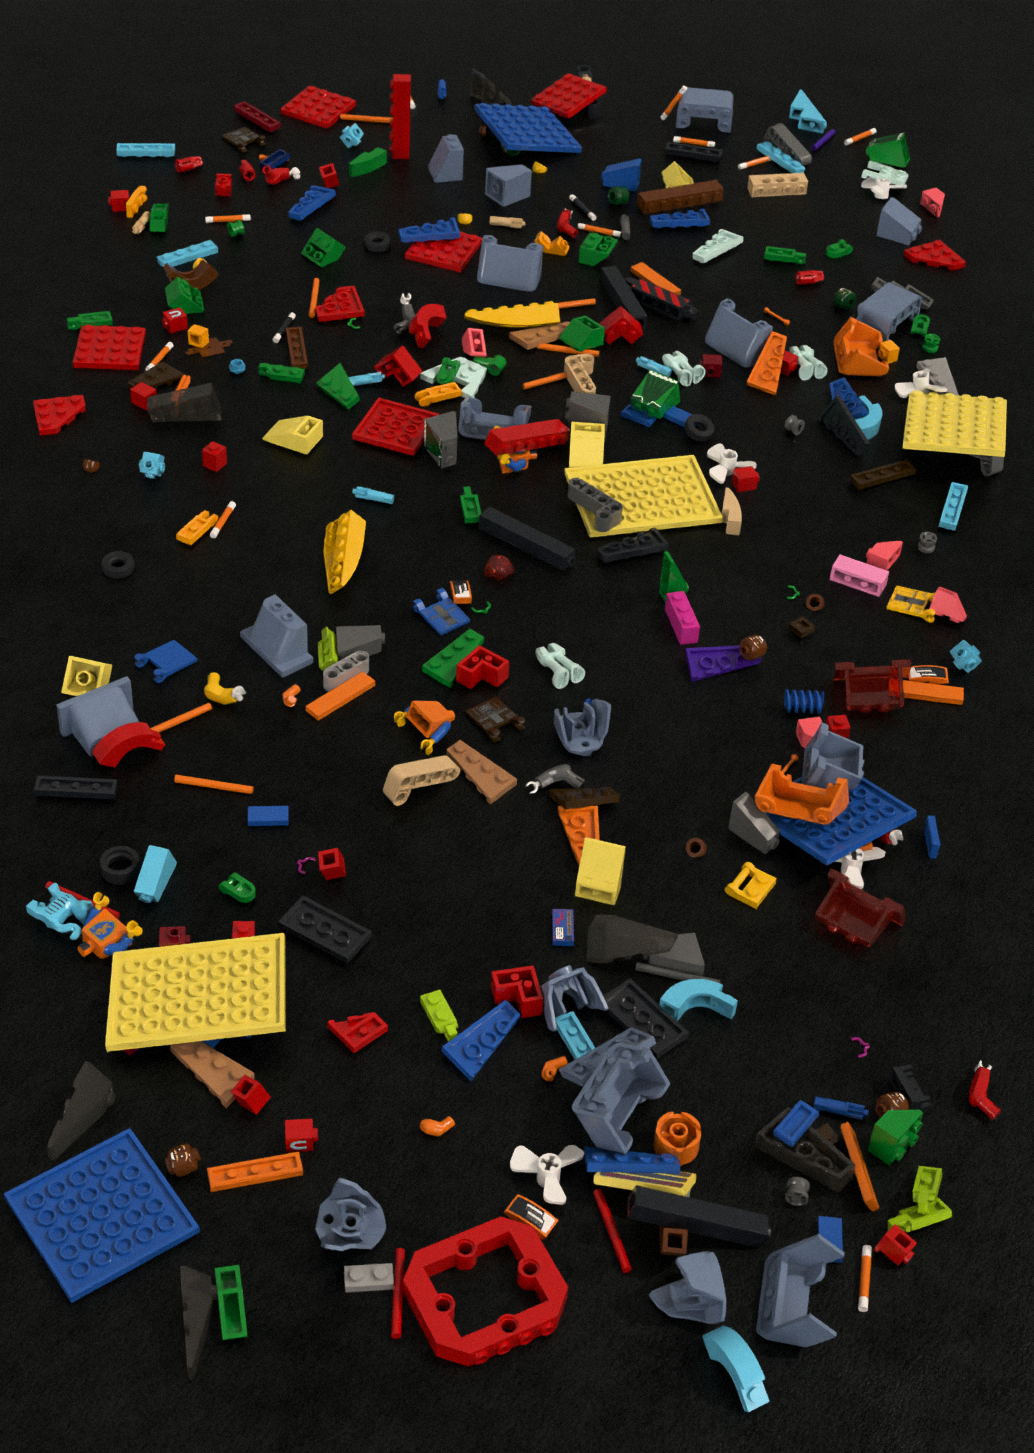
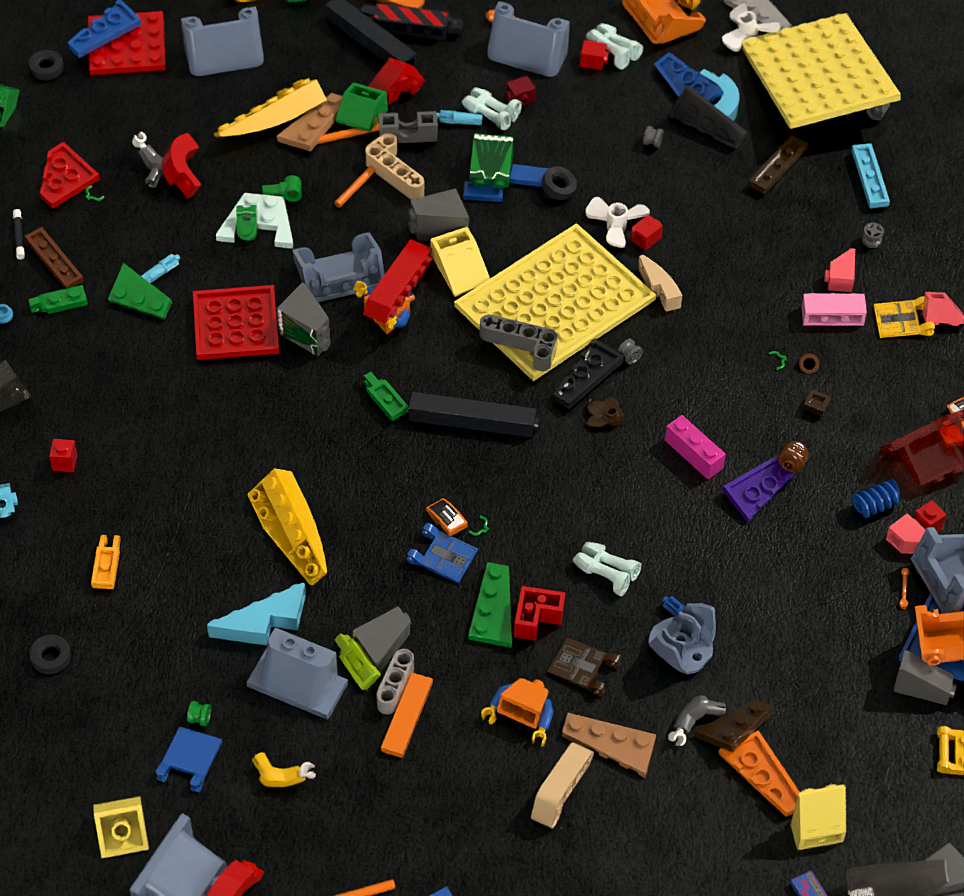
camera: 25 degrees left, 10 degrees up
orange bar [150,703,212,733] -> none
orange bar [210,501,236,538] -> none
light yellow slope [263,416,323,455] -> none
orange arm [282,684,300,707] -> none
orange bar [309,278,320,318] -> none
medium azure piece [352,486,394,504] -> none
red brick [374,345,422,386] -> none
light orange hinge [414,382,462,407] -> none
coral slope [462,328,487,357] -> none
clear red hair [484,555,515,581] -> none
orange bar [558,298,596,309] -> none
green slope [659,551,688,603] -> none
reddish brown piece [686,838,707,858] -> none
orange wing [746,331,787,396] -> none
none -> green wheel [187,701,211,727]
none -> medium azure slope [207,583,306,645]
none -> dark grey arch [379,111,438,143]
none -> dark brown plate [585,397,623,428]
none -> dark grey wheel [617,339,643,365]

